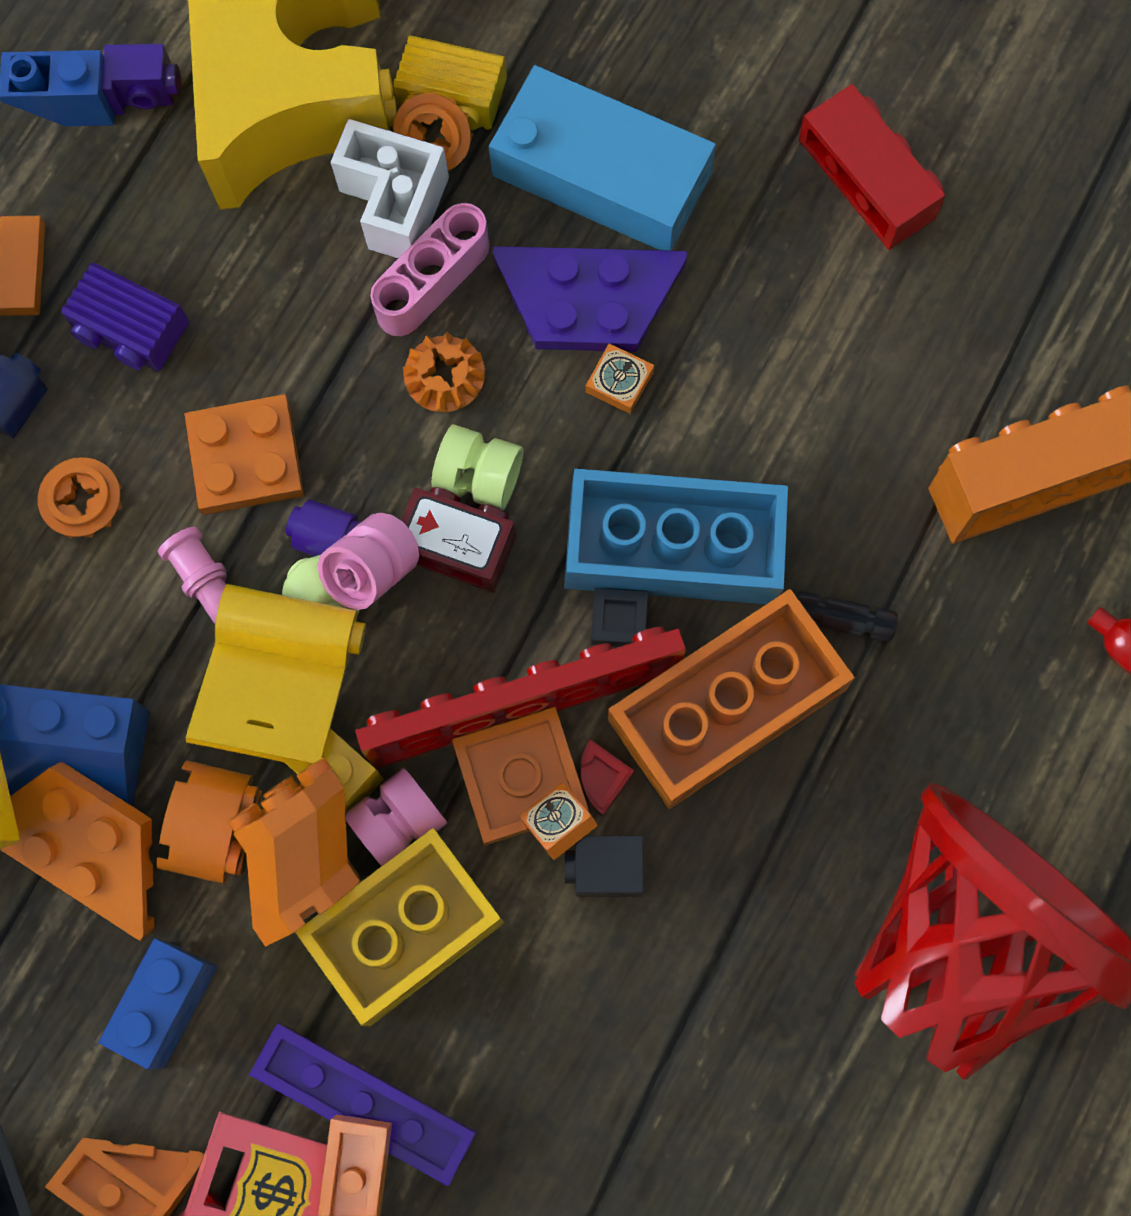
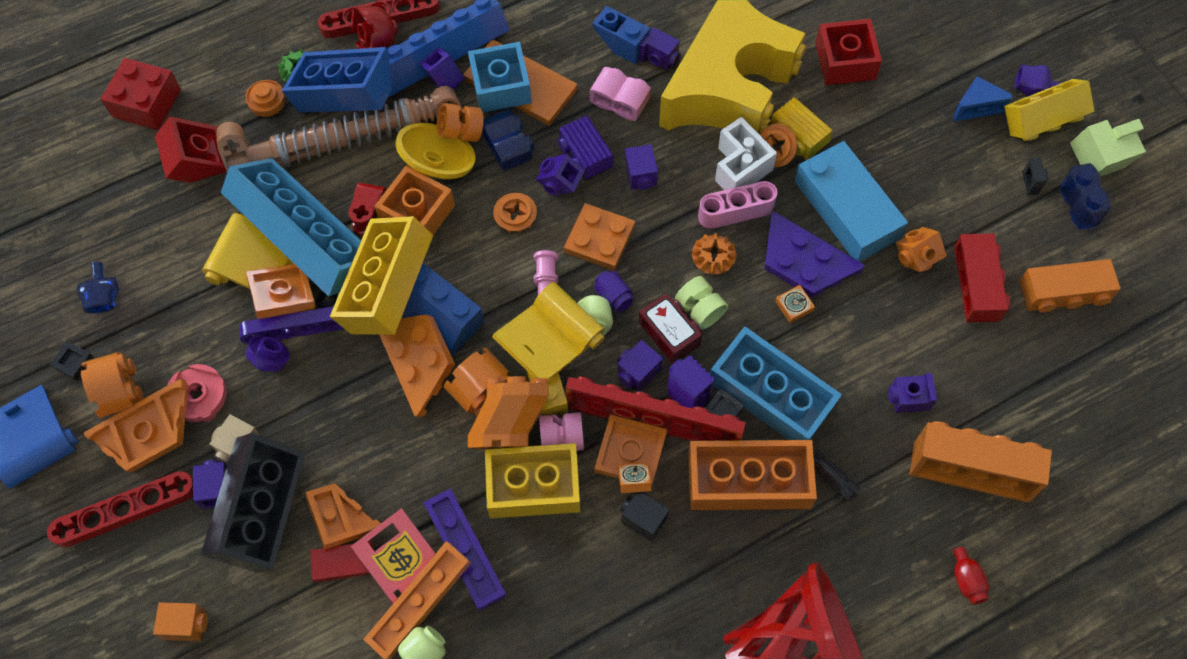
camera: 30 degrees right, 10 degrees down
blue brick [98,938,218,1069] -> none
bright pink wheel [318,512,419,610] -> none
red tile [580,739,634,817] -> none
none -> dark purple brick [536,154,585,196]
none -> bright pink brick [590,67,651,121]
none -> dark purple brick [617,340,663,392]
none -> dark purple brick [625,144,658,190]
none -> dark purple brick [667,356,714,409]
none -> dark purple brick [888,373,937,413]
none -> orange brick [896,227,947,272]
none -> orange brick [1019,259,1120,312]

